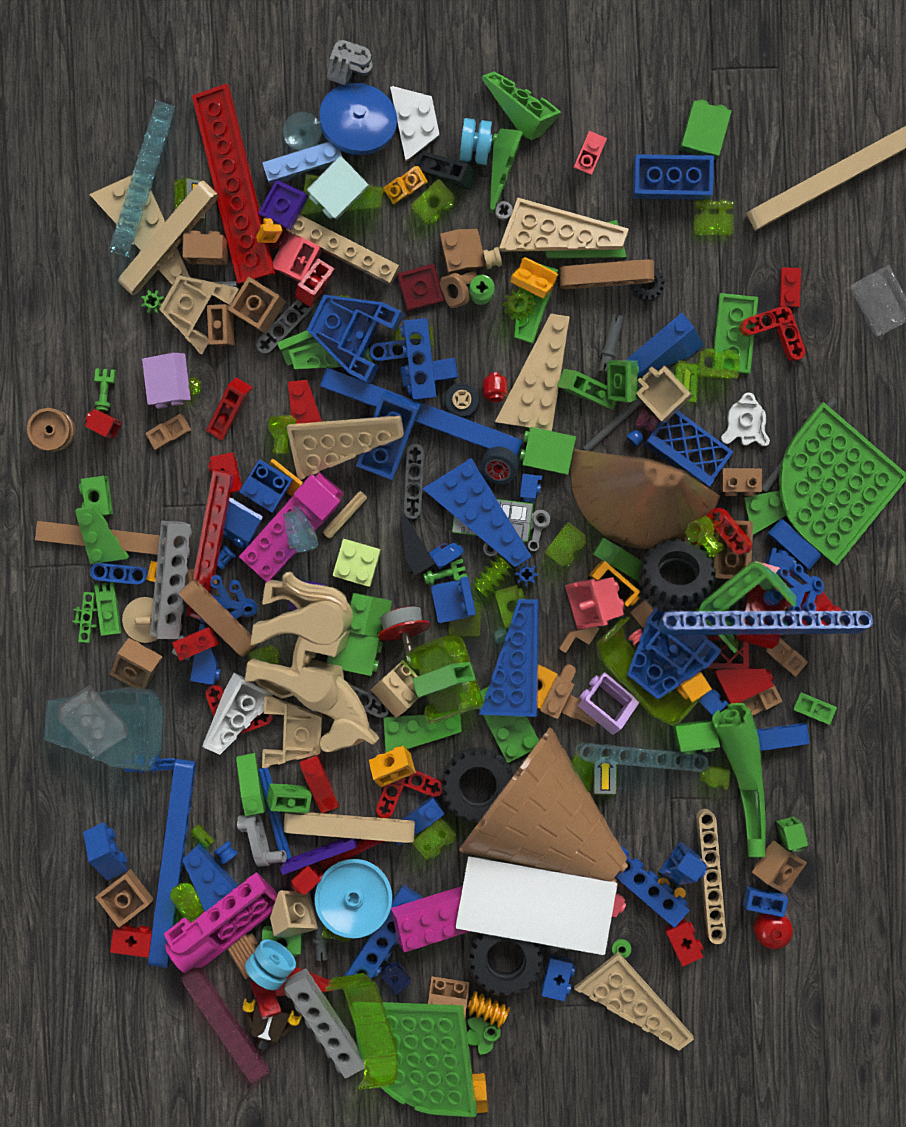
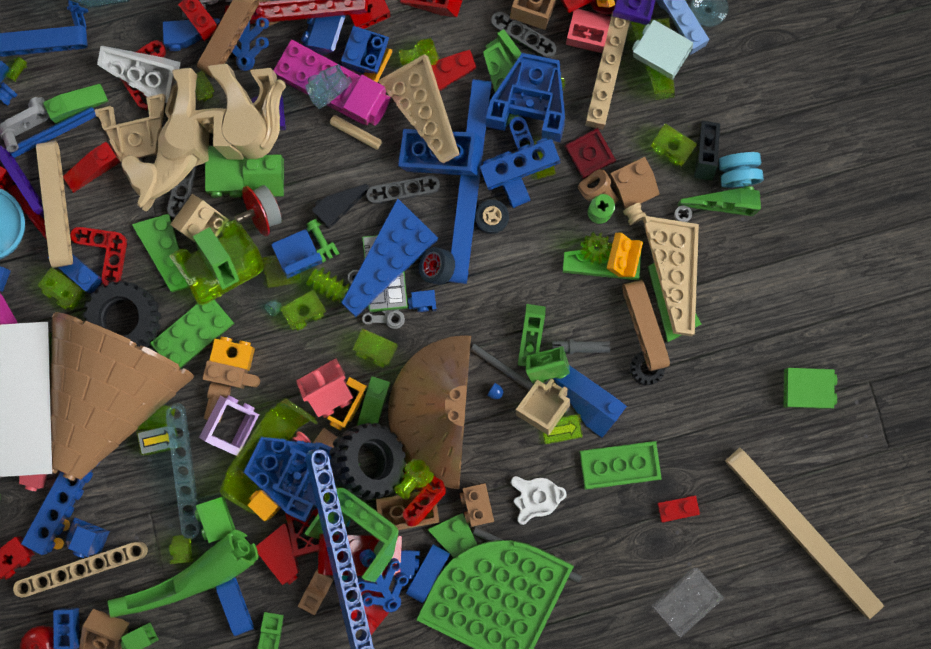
camera: 70 degrees right, 5 degrees down
blue bush [217,545,237,570] -> none
bright green brick [267,783,312,813] -> none
red brick [295,259,334,307] -> none
blue dish [319,83,397,155] -> none
light grey piece [327,40,373,86] -> none
yellowish green brick [333,539,382,587] -> none
light orange brick [369,746,416,787] -> none
light orange slope [383,166,428,204] -> none
white wing [390,86,440,161] -> none
blue rock [429,543,463,569] -> none
blue wing [479,599,539,717] -> none
bright green wedge [482,71,561,140] -> none
red head [482,372,508,402] -> none
tan wing [495,314,569,431] -> none
blue gear [514,562,539,586] -> none
bright green brick [519,427,576,475] -> none
medium nougat slope [558,627,599,653] -> none
coral slope [574,131,607,175] -> none
blue brick [632,154,714,200] -> none
clear pink wheel [634,408,659,433] -> none
blue fence [643,411,734,488] -> none
clear neon green plate [694,199,734,235] -> none
clear neon green brick [697,348,740,379] -> none
blue brick [697,689,728,716] -> none
red beam [739,306,805,361] -> none
medium nougat slope [740,684,782,716] -> none

